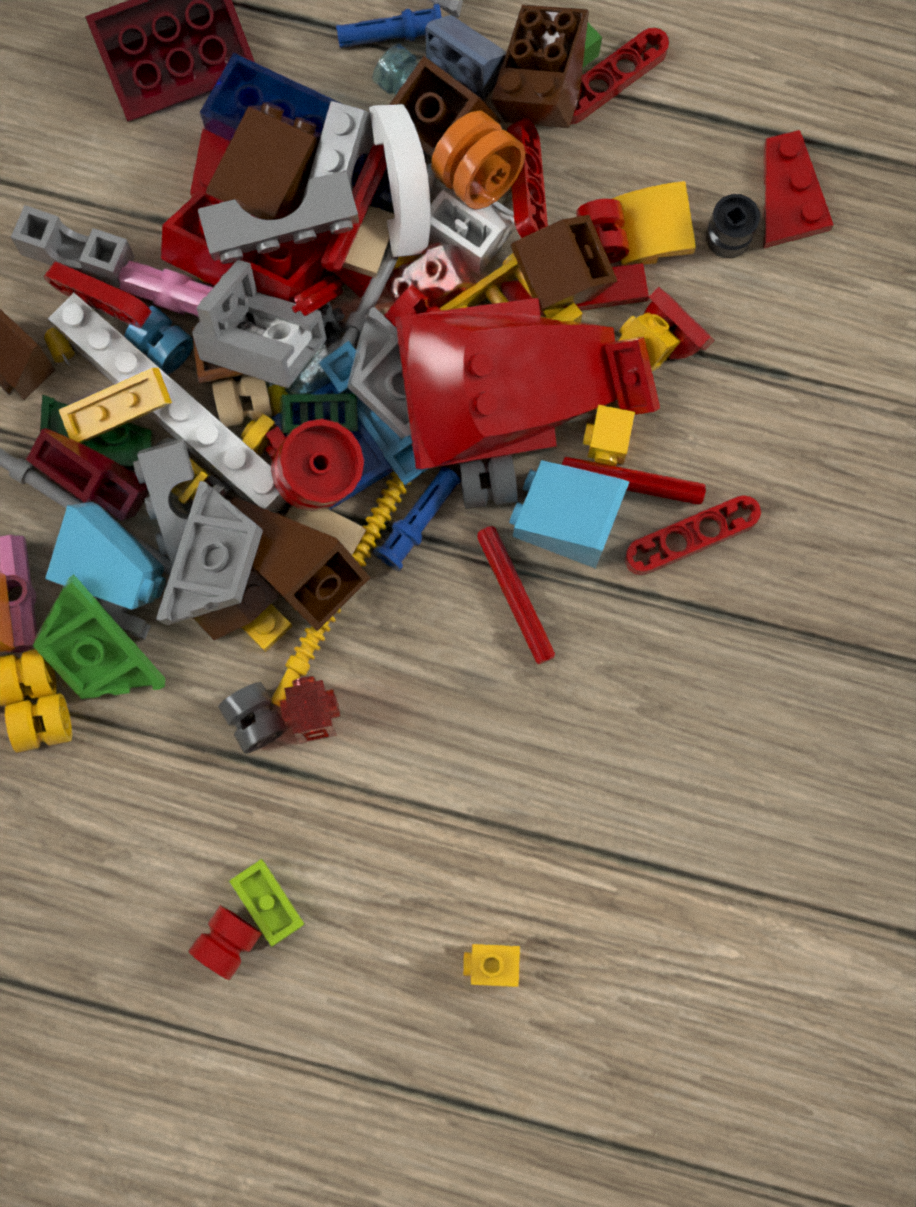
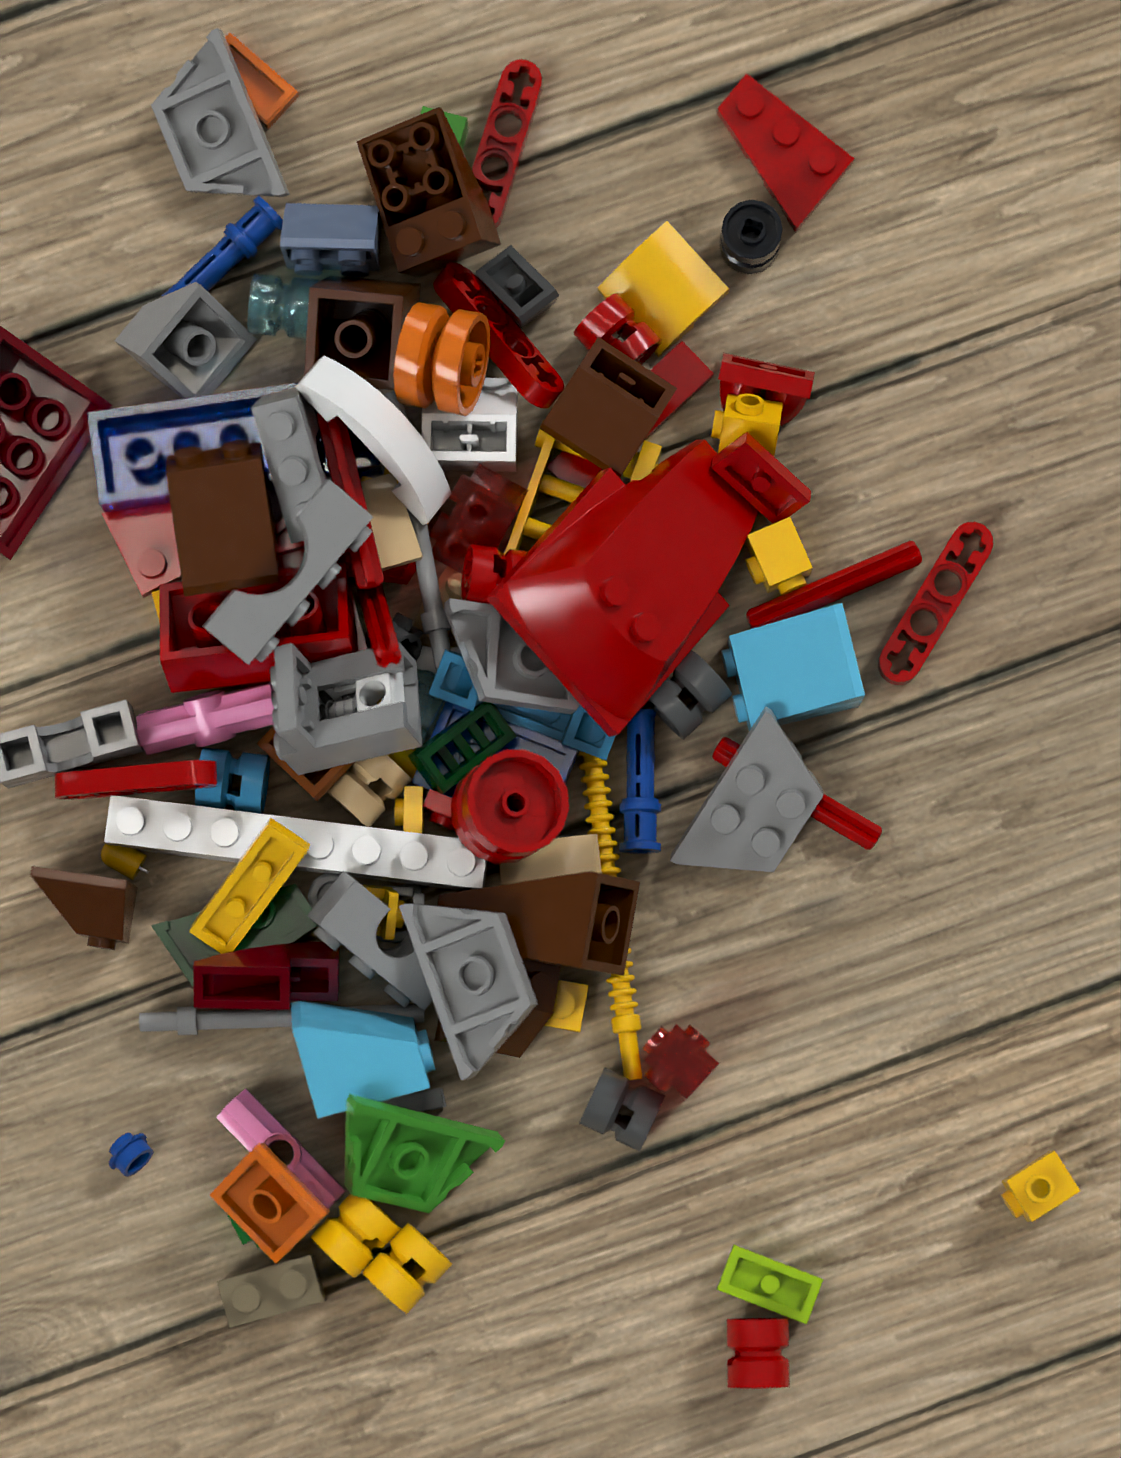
camera: 30 degrees left, 5 degrees up
none -> light grey slope [115,282,257,410]
none -> dark grey slope [474,245,559,329]
none -> light grey wing [670,706,824,872]

